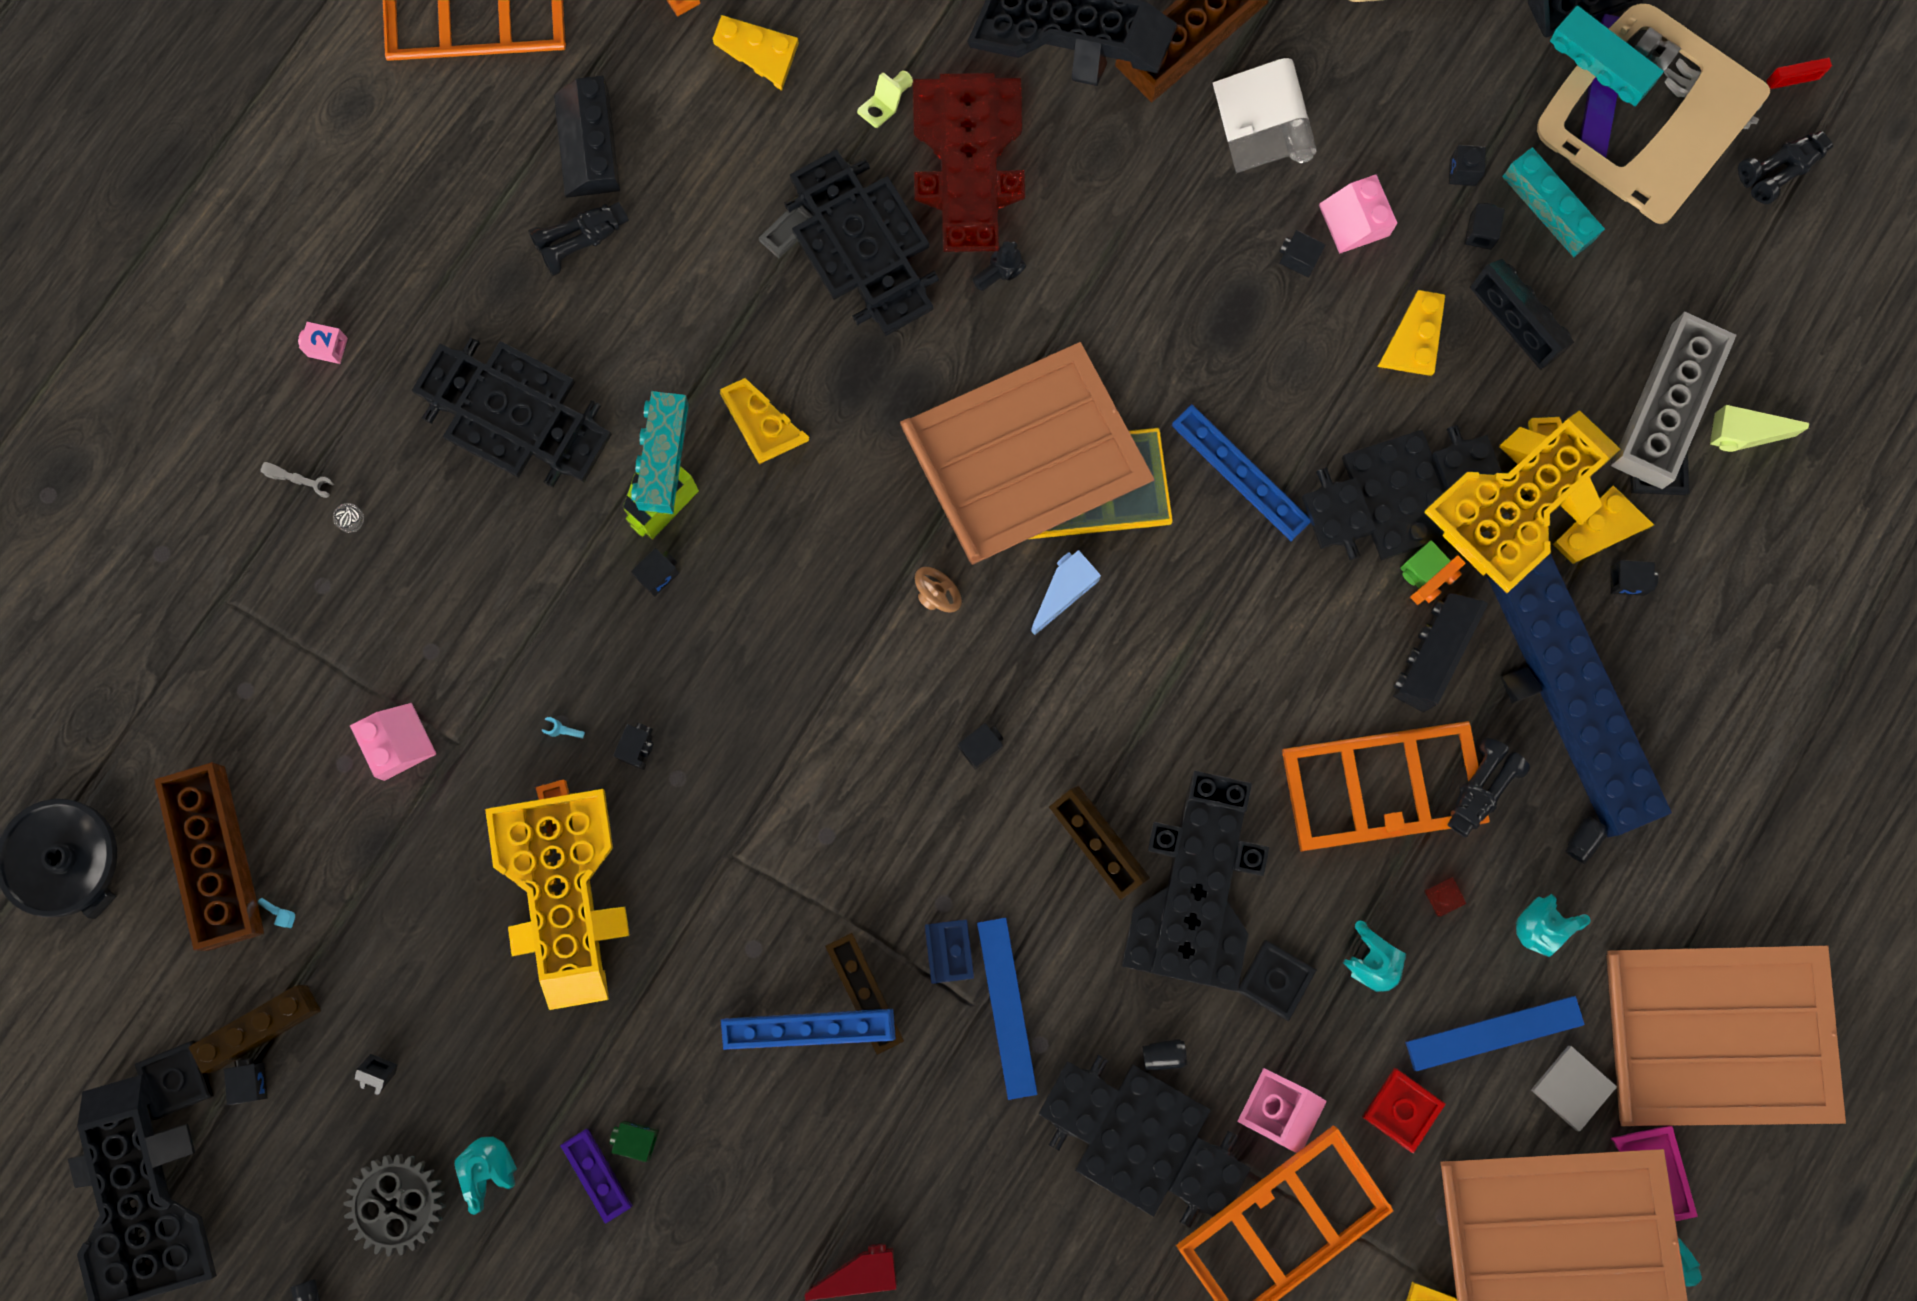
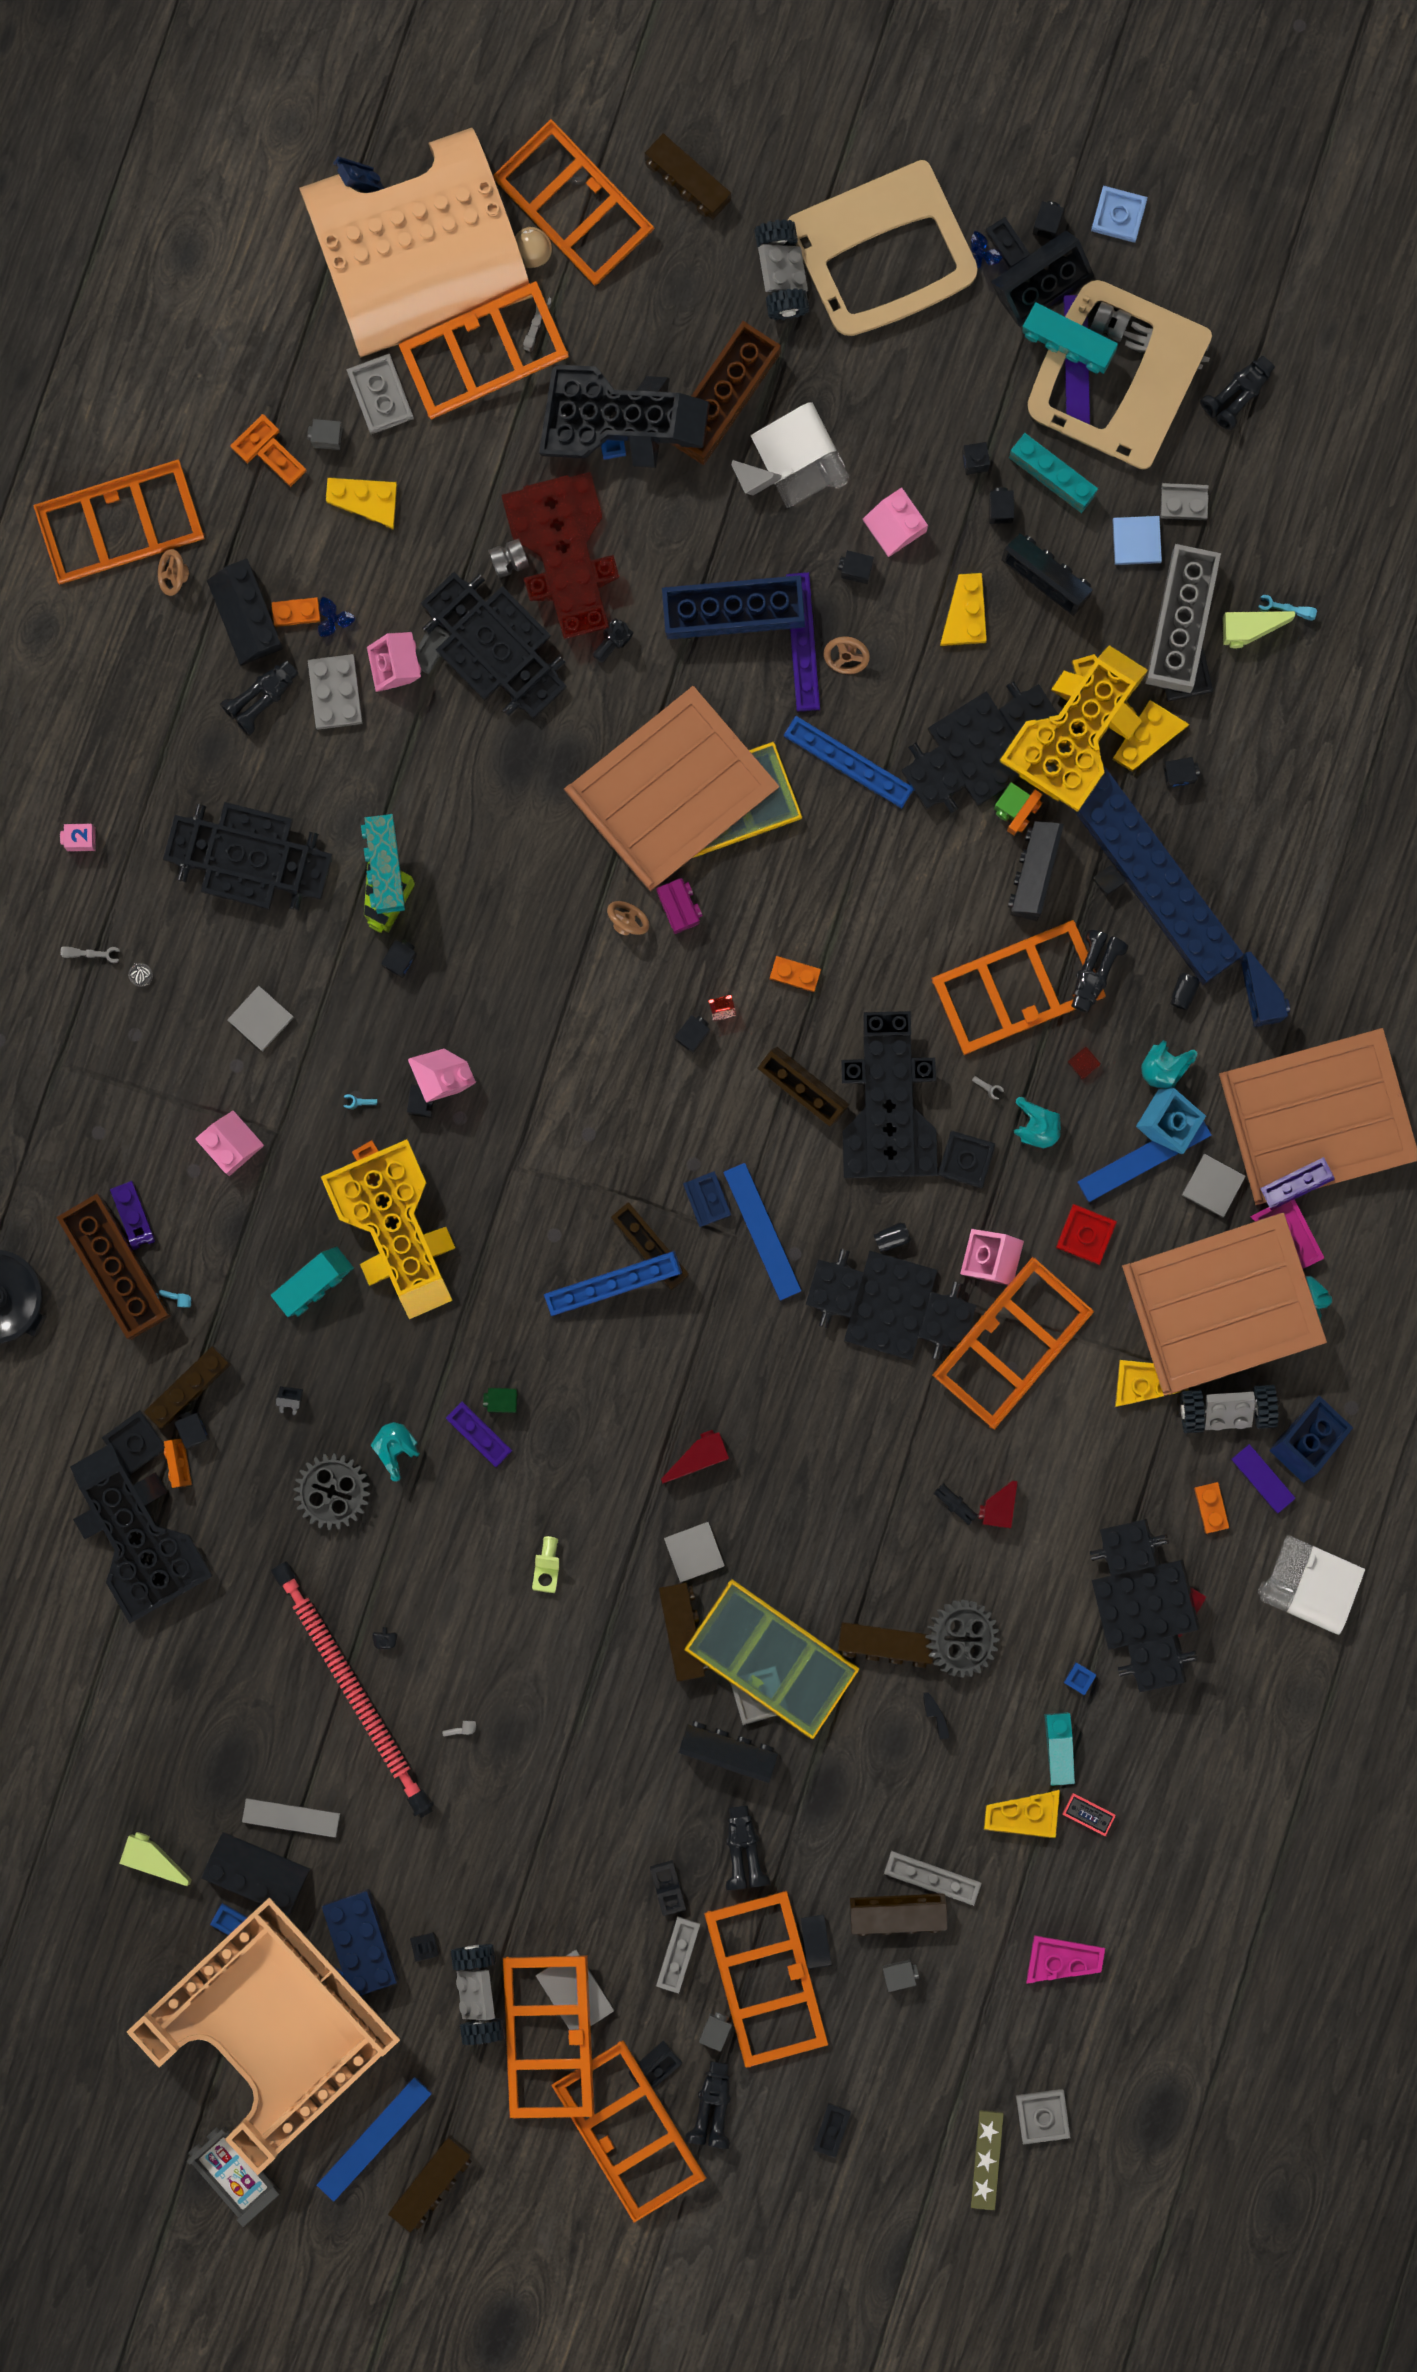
camera: 10 degrees left, 5 degrees up
yellow wing [720,378,809,464] -> none
yellowish green bracket [857,71,913,128] -> none
light blue slope [1031,550,1101,635] -> none
red tile [1766,58,1832,89] -> none
none -> dark purple plate [110,1181,155,1250]
none -> medium nougat piece [158,549,189,596]
none -> orange plate [164,1439,192,1488]
none -> light grey tile [228,986,294,1052]
none -> teal wedge [271,1247,354,1317]
none -> orange plate [272,597,321,627]
none -> light grey plate [308,654,363,730]
none -> clear blue plant [318,597,355,637]
none -> bright pink slope [367,632,421,692]
none -> bright pink slope [408,1049,476,1102]
none -> flat silver wheel [488,539,529,578]
none -> blue plate [601,440,626,460]
none -> magenta brick [656,878,702,934]
none -> dark blue brick [662,575,805,640]
none -> clear red plate [709,995,736,1021]
none -> light grey slope [731,460,782,495]
none -> orange plate [770,956,821,992]
none -> dark purple tile [786,572,820,712]
none -> medium nougat piece [824,637,870,674]
none -> light grey hand [972,1076,1004,1099]
none -> light blue tile [1112,516,1162,565]
none -> dark azure slope [1136,1088,1206,1154]
none -> light grey plate [1160,483,1209,520]
none -> dark blue slope [1240,952,1290,1027]
none -> medium azure piece [1258,595,1317,620]
none -> tile [1260,1157,1335,1210]

